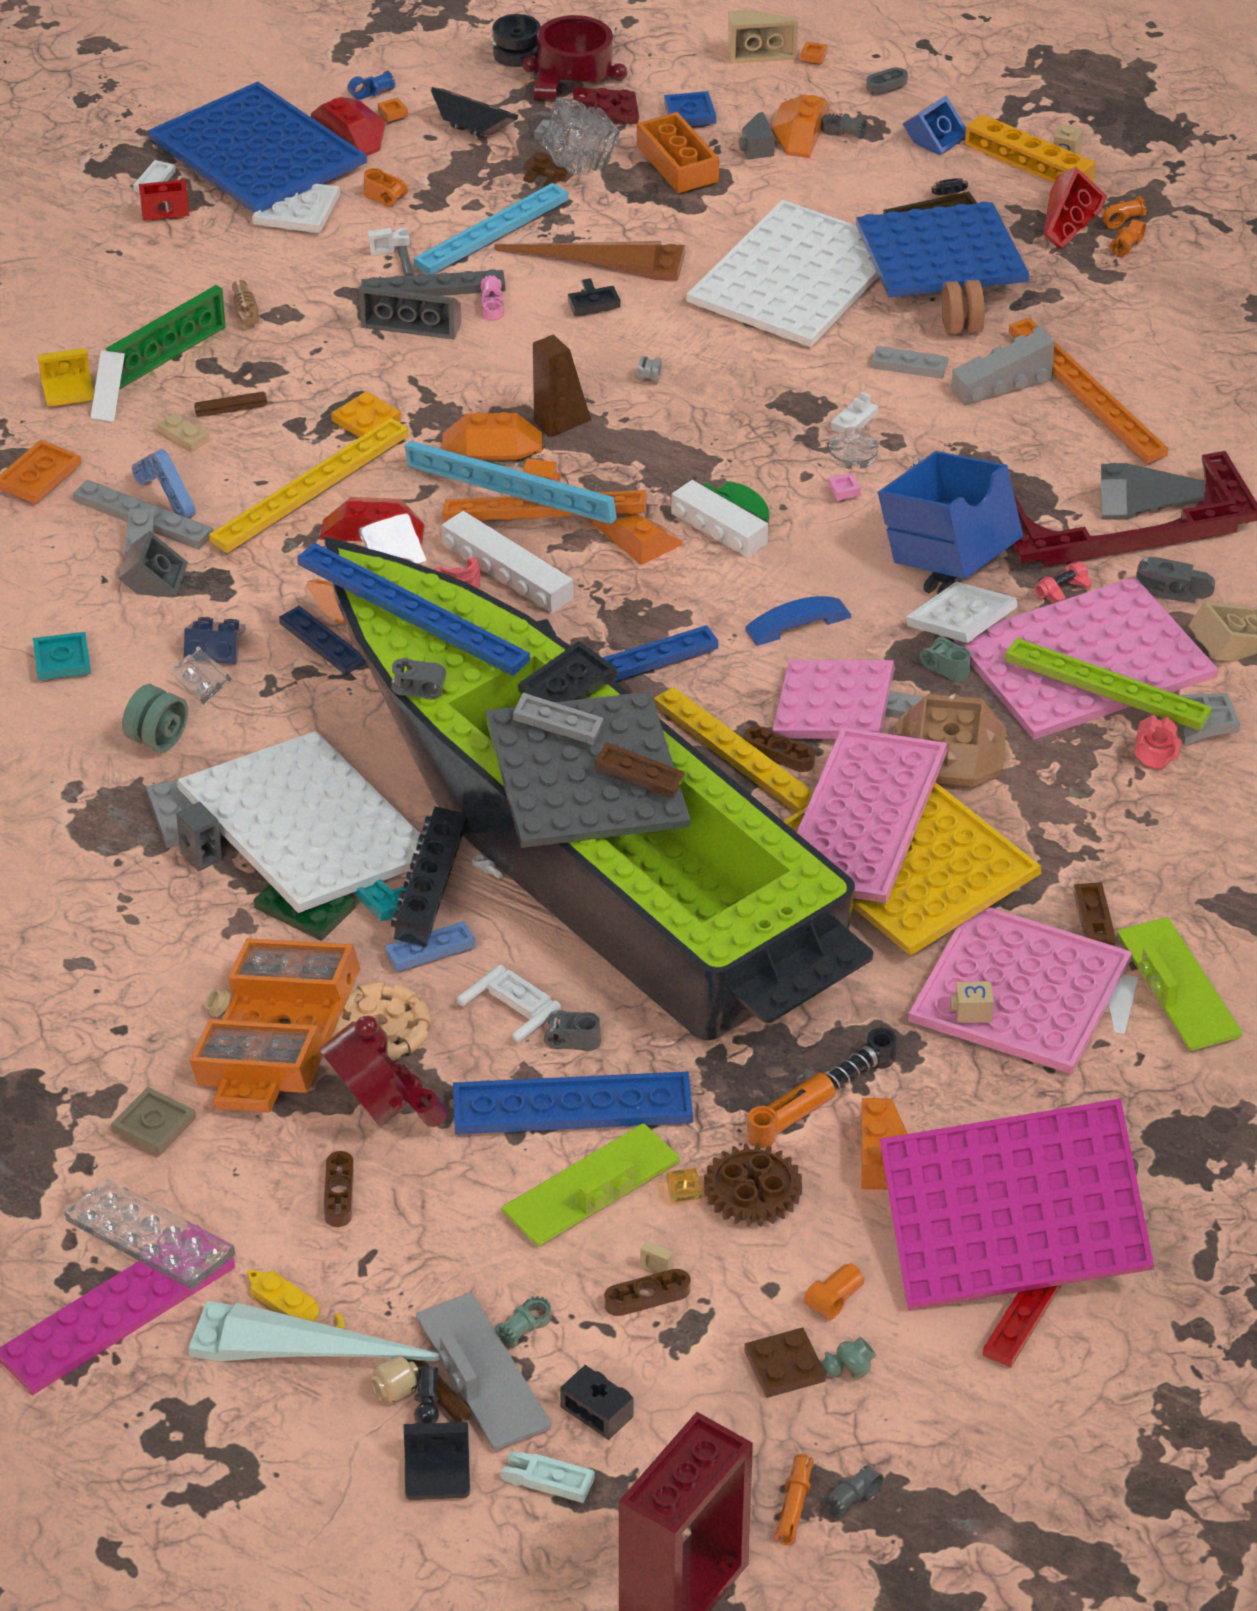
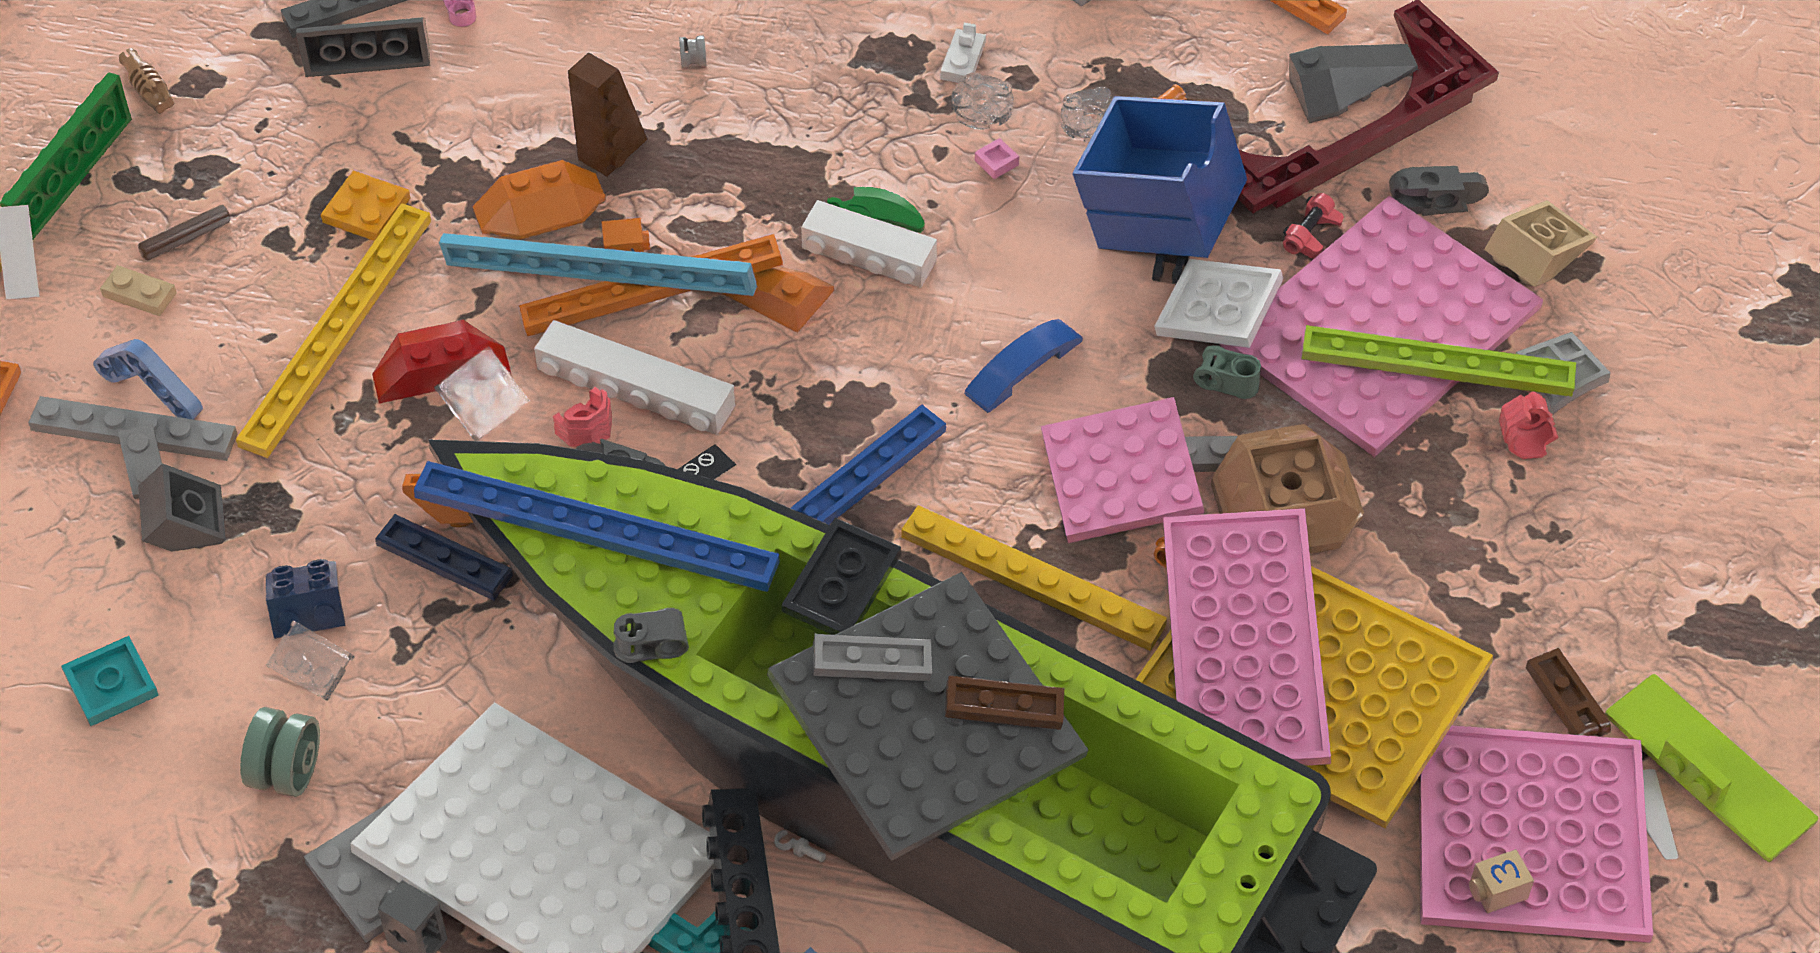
camera: 20 degrees left, 10 degrees up
reddish brown beam [744,726,815,772] -> none

